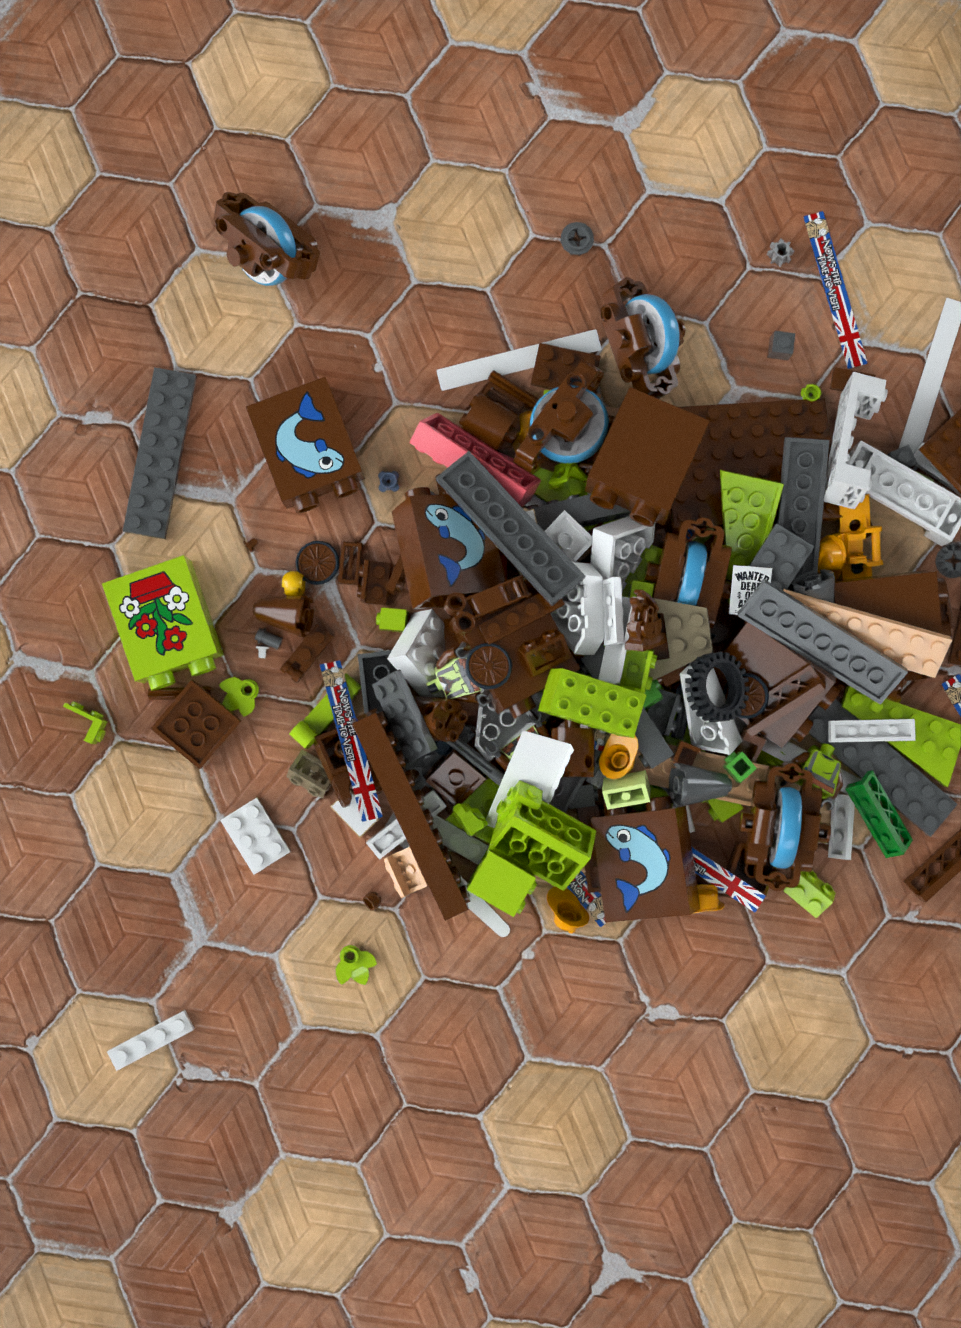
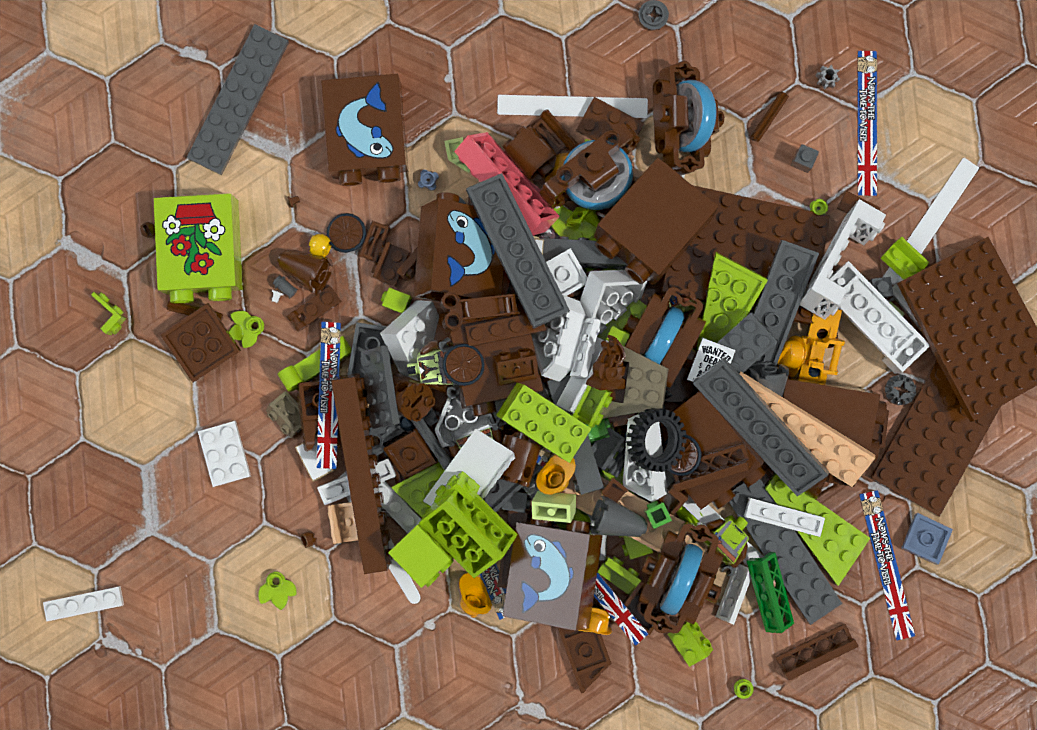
camera: 25 degrees right, 0 degrees up
lime rock [452,803,488,837] -> none
none -> reddish brown hinge [140,222,155,238]
none -> yellowish green slope [444,137,470,173]
none -> reddish brown wing [557,627,612,694]
none -> lime bracket [598,556,641,594]
none -> lime plate [734,679,754,699]
none -> reddish brown axle [751,91,789,142]
none -> lime bracket [881,237,929,280]

